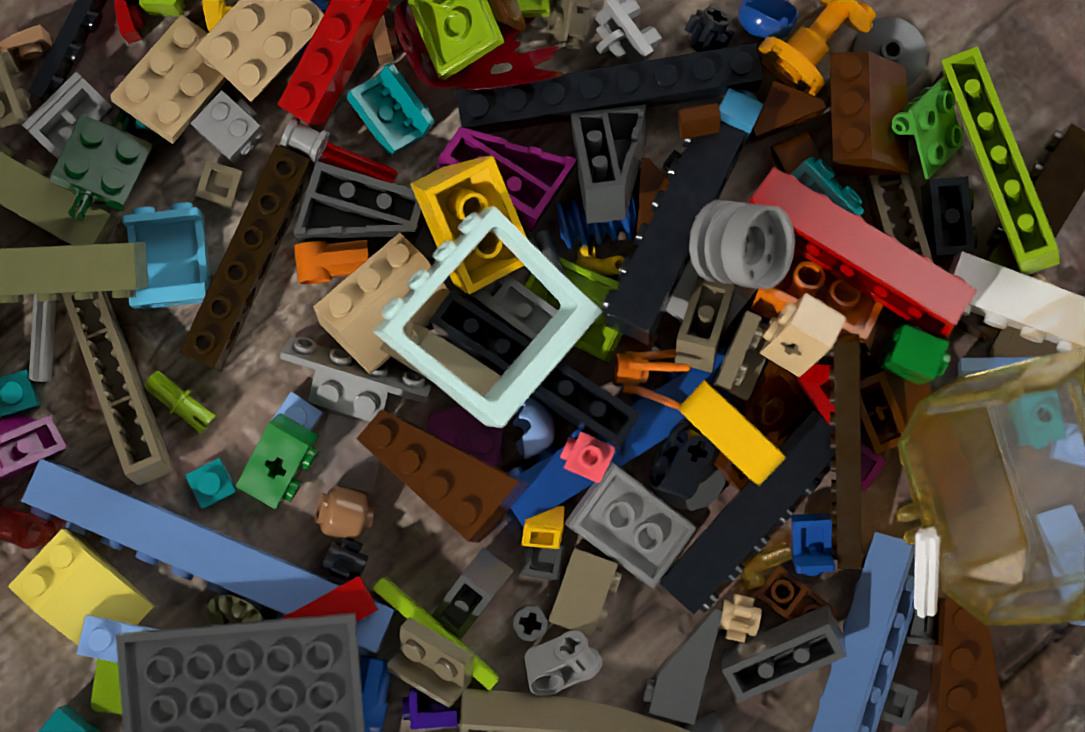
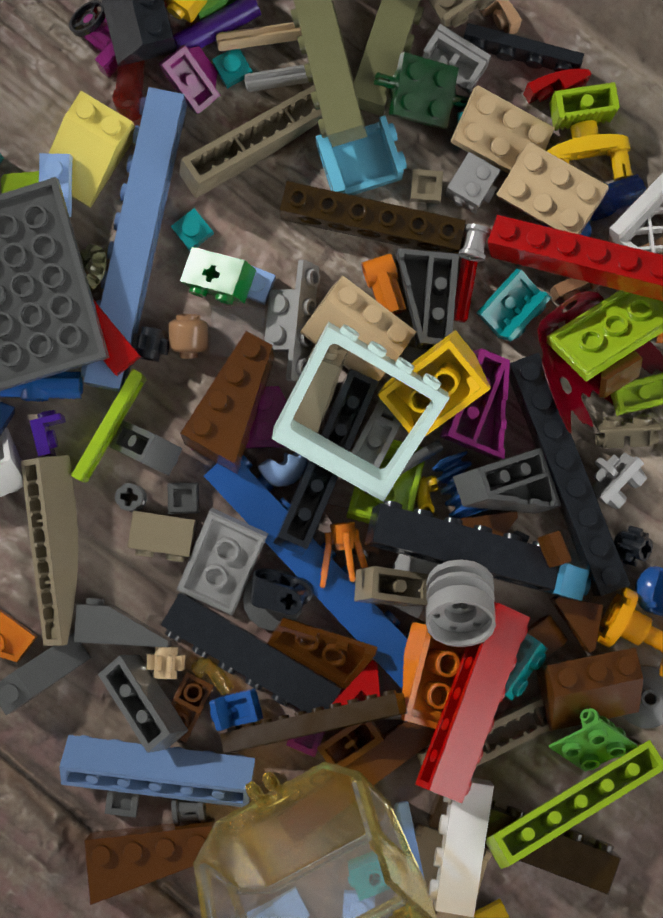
camera: 80 degrees right, 0 degrees up
lime axle [144,371,216,435] -> none
dark tan bracket [387,617,474,707] -> none
yellow slope [521,506,564,549] -> none
light grey piece [525,630,602,697] -> none
coral bracket [560,432,615,483] -> none
yellow beam [678,380,786,486] -> none
dark tan bracket [712,311,767,400] -> none
tan brick [760,293,846,377] -> none
green brick [876,325,950,385] -> none
white axle [914,527,940,618] -> none
black brick [921,176,978,261] -> none

